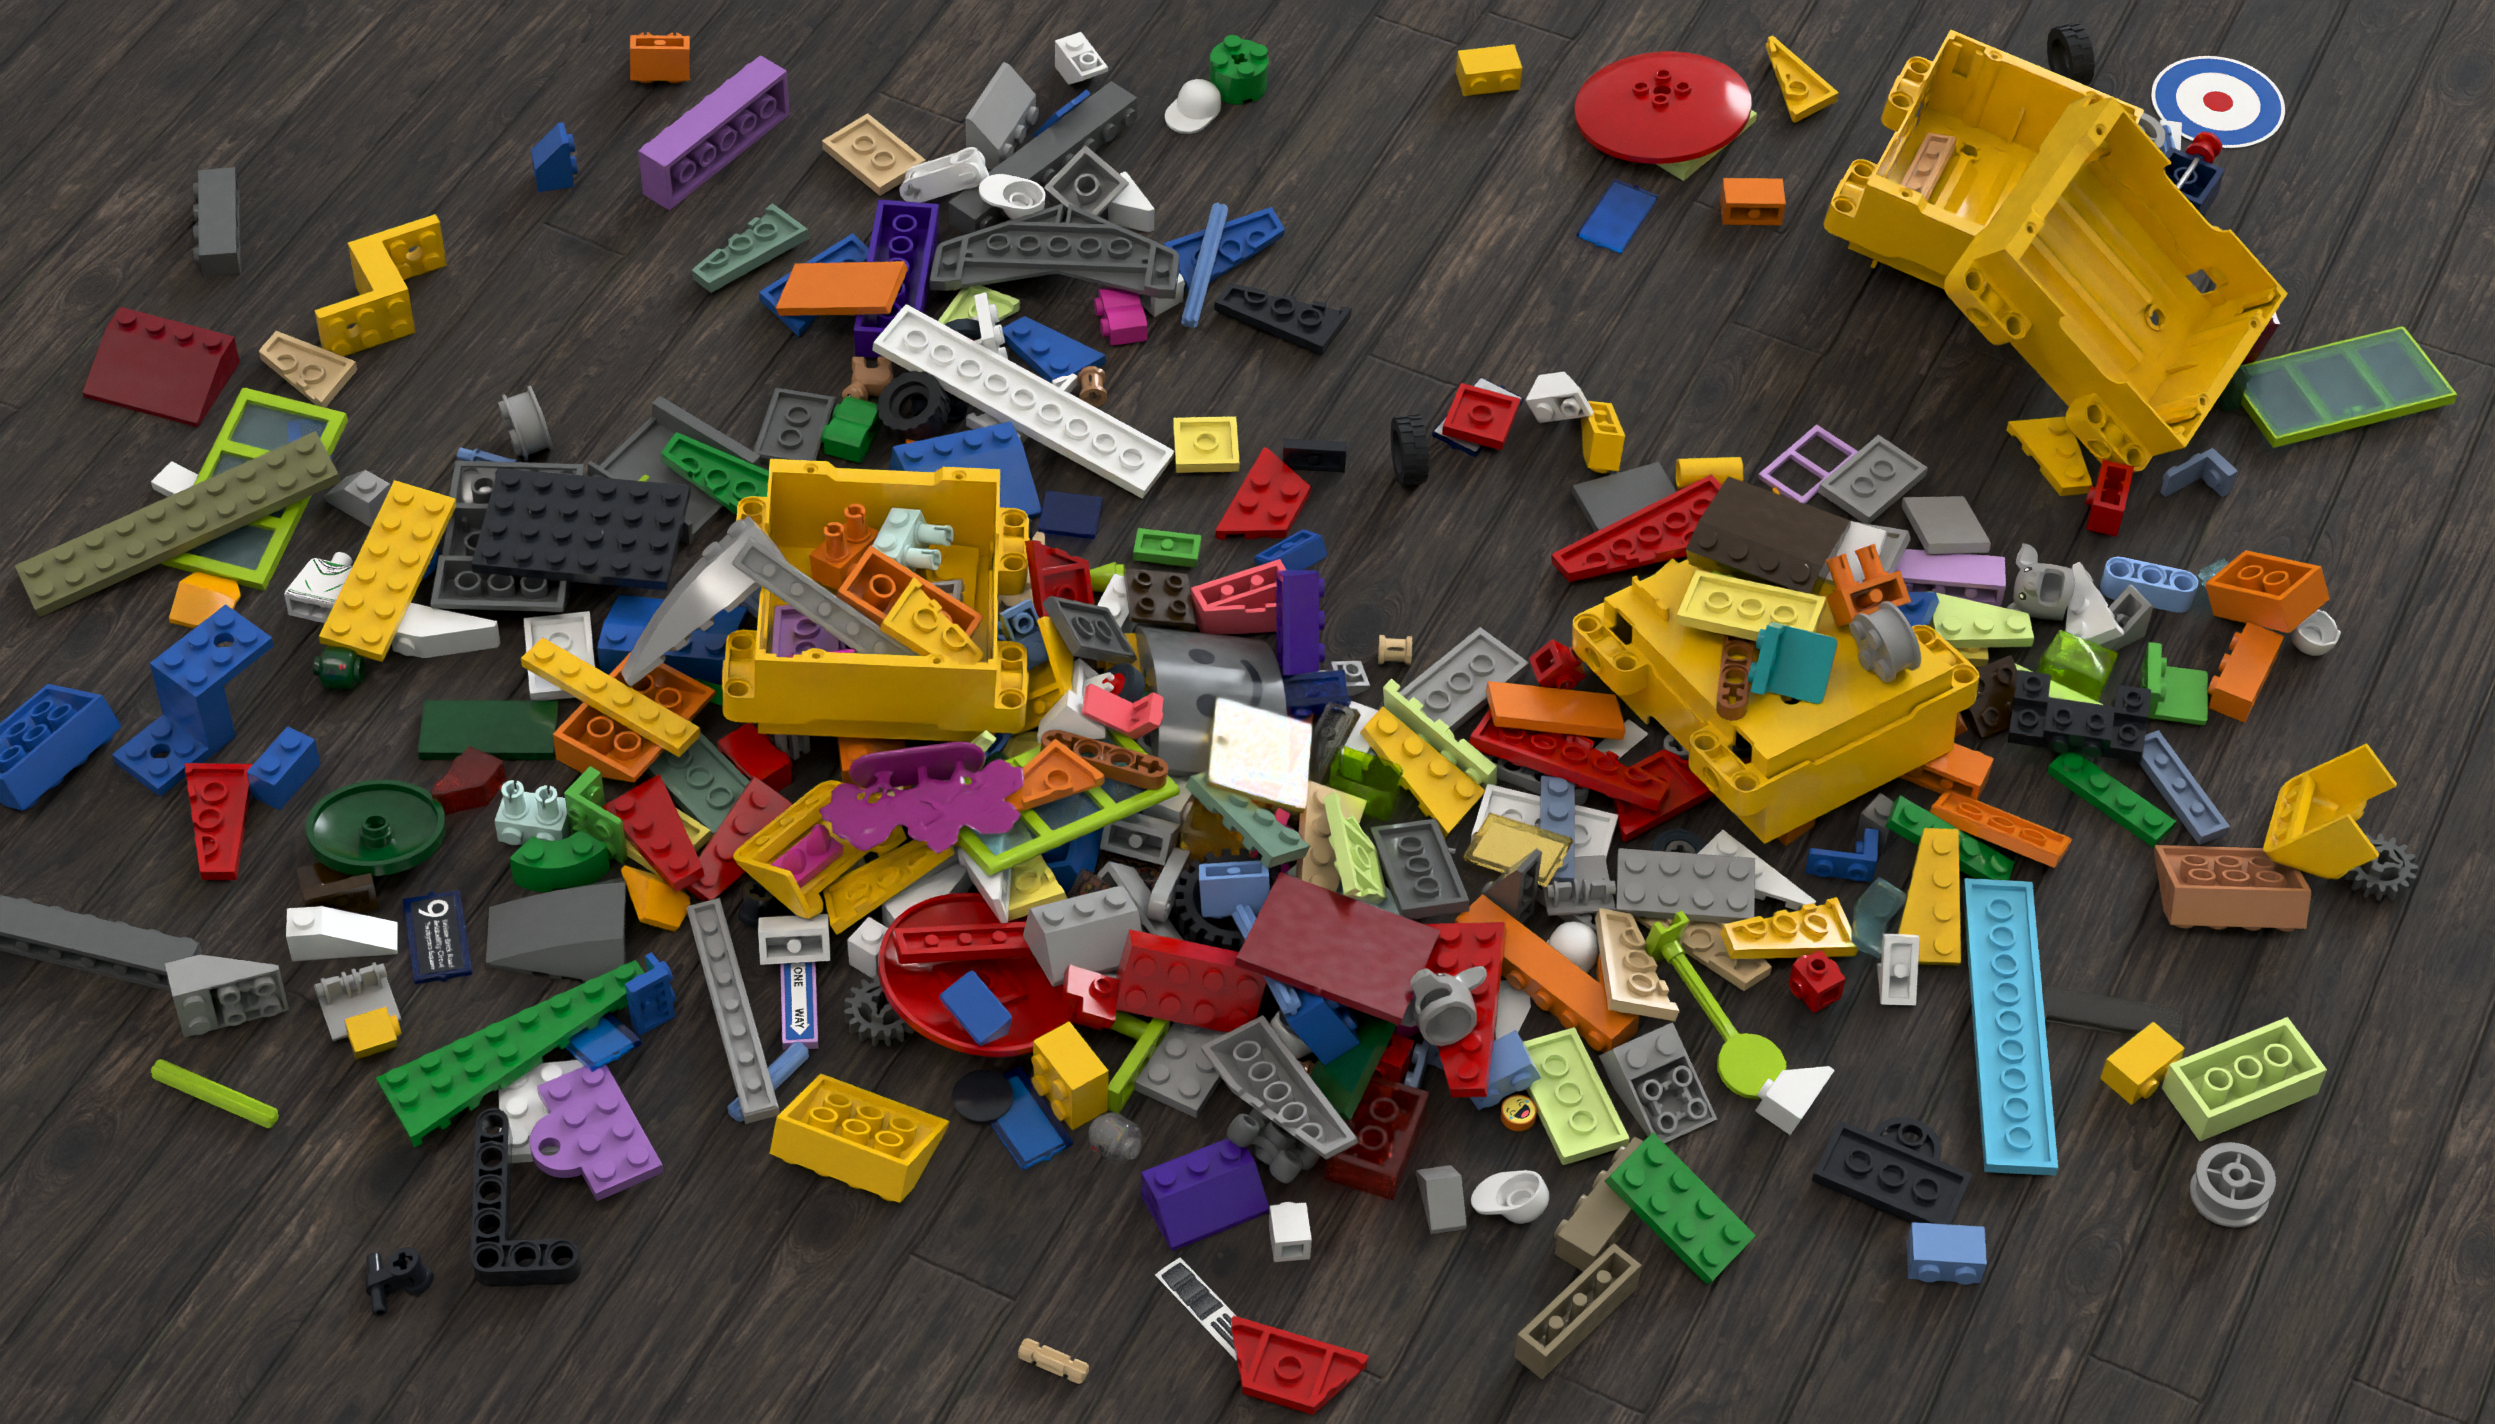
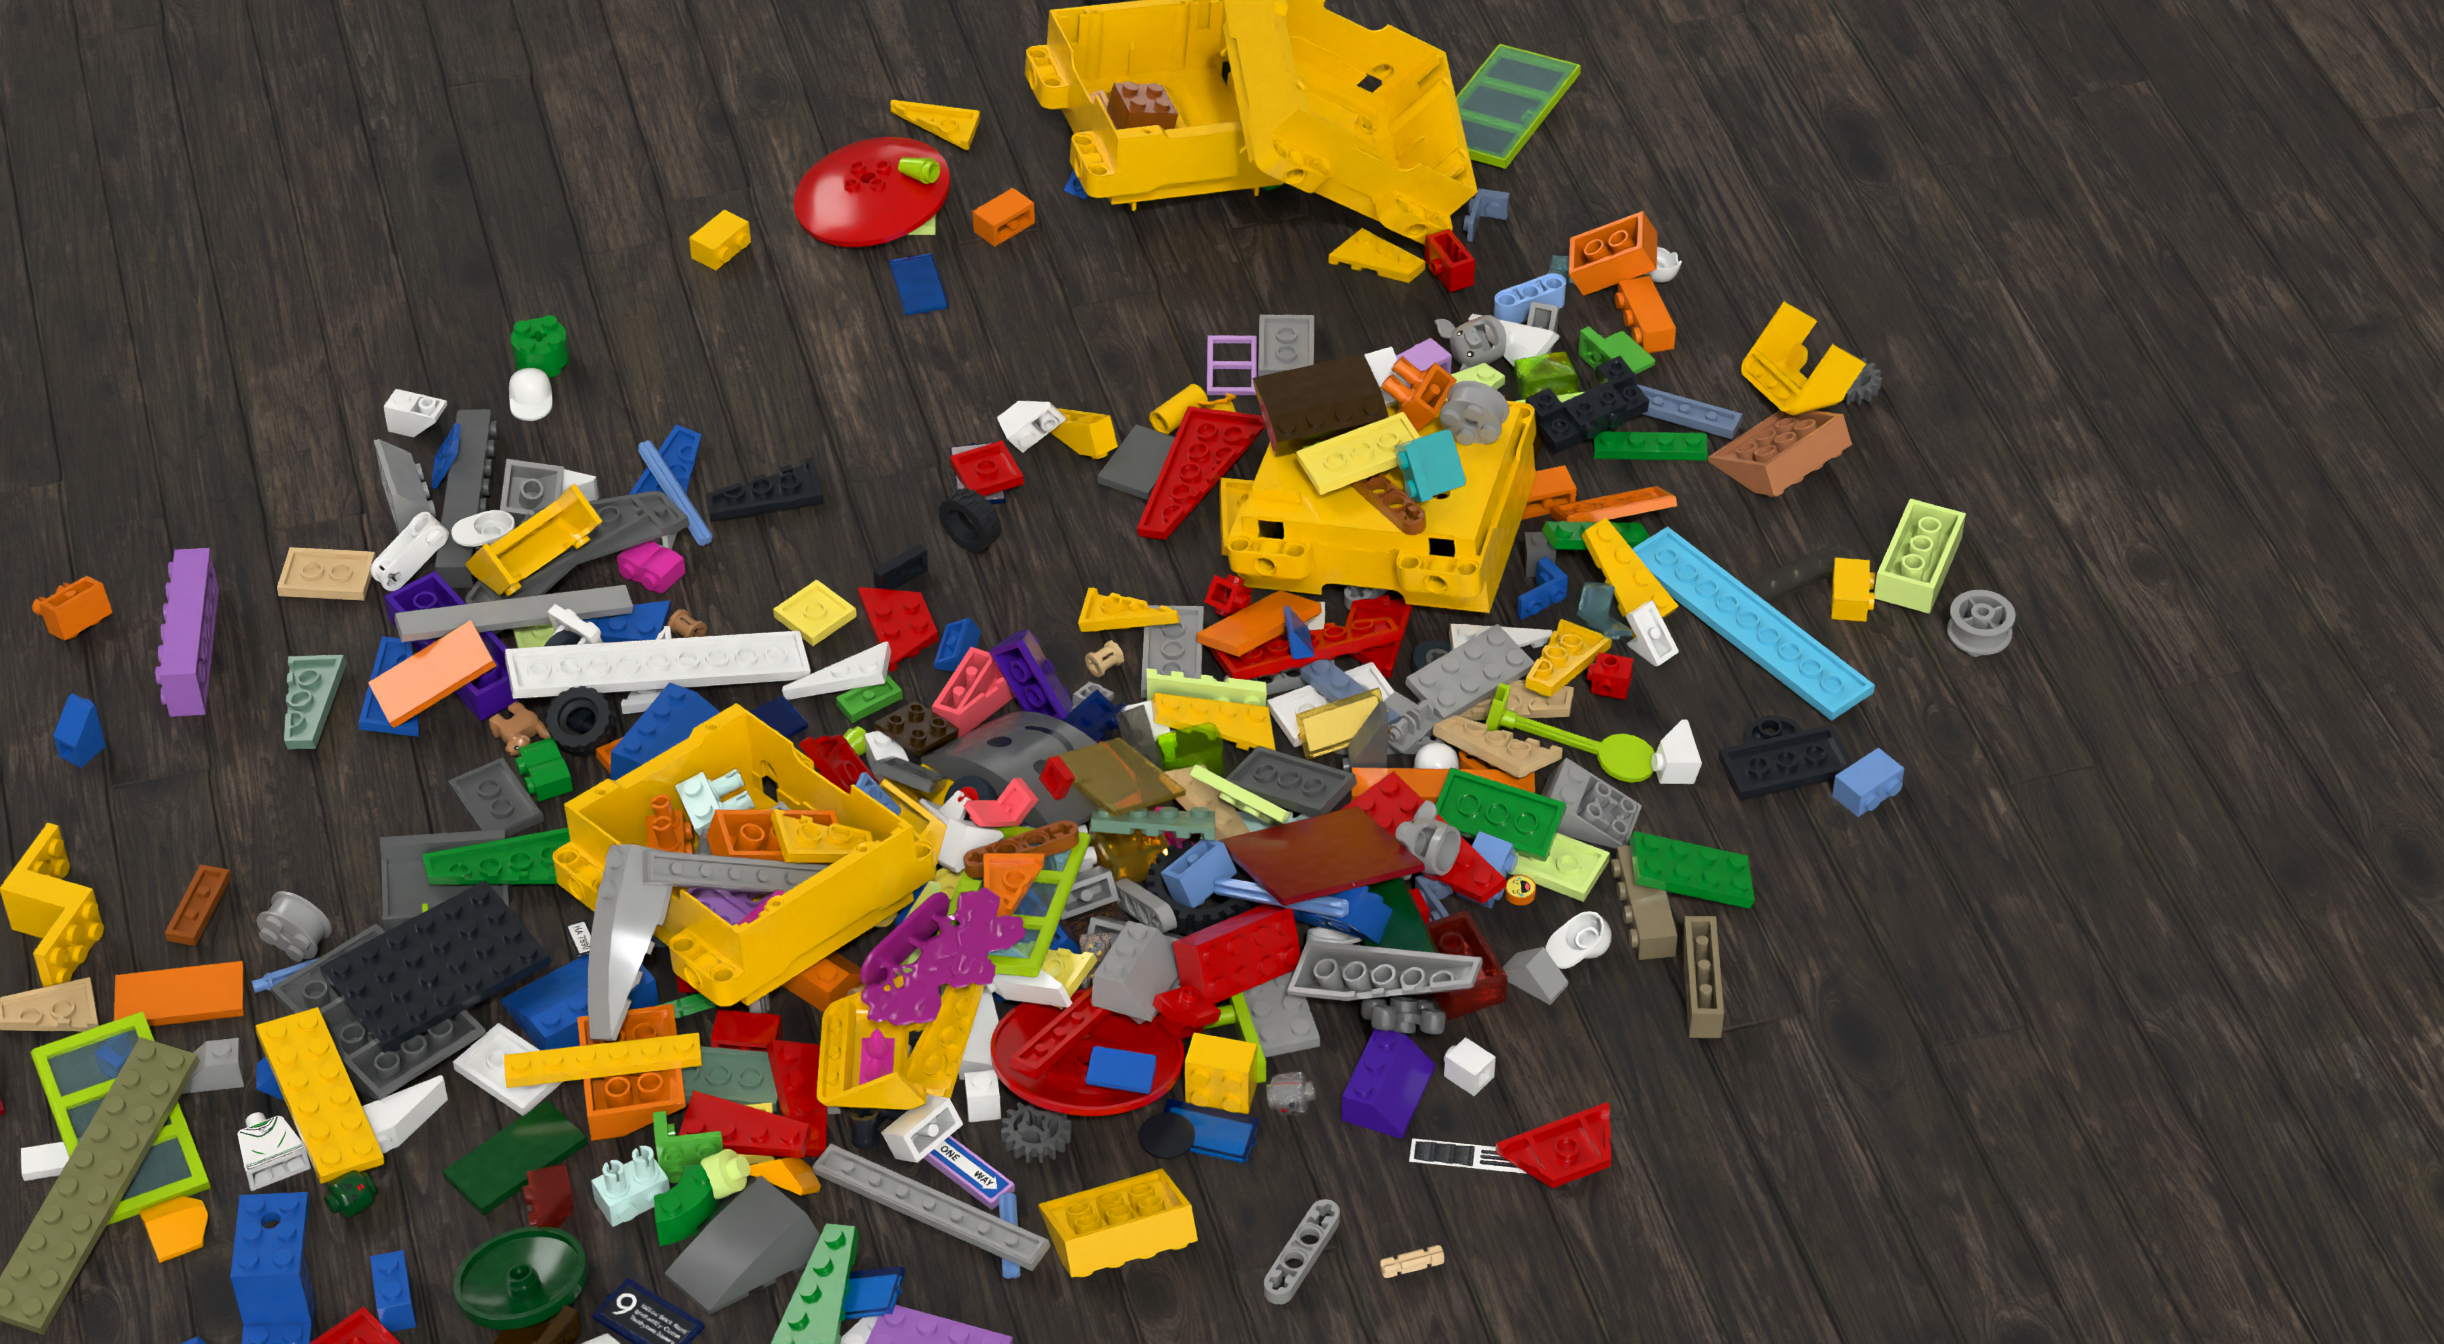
camera: 40 degrees left, 5 degrees down
blue bracket [625,952,676,1036] -> none
light grey tile [1902,496,1991,554] -> none
none -> orange tile [114,961,245,1027]
none -> dark orange plate [165,864,231,946]
none -> light grey tile [395,585,633,642]
none -> yellow windscreen [465,484,603,597]
none -> yellowish green piece [700,1149,750,1199]
none -> white wing [782,642,891,700]
none -> lime cone [898,157,940,184]
none -> red plate [1039,755,1075,800]
none -> yellow wing [1078,587,1180,632]
none -> dark orange brick [1106,82,1178,130]
none -> light grey beam [1264,1199,1340,1304]
none -> blue slope [1283,606,1315,659]
none -> green plate [1435,768,1567,862]

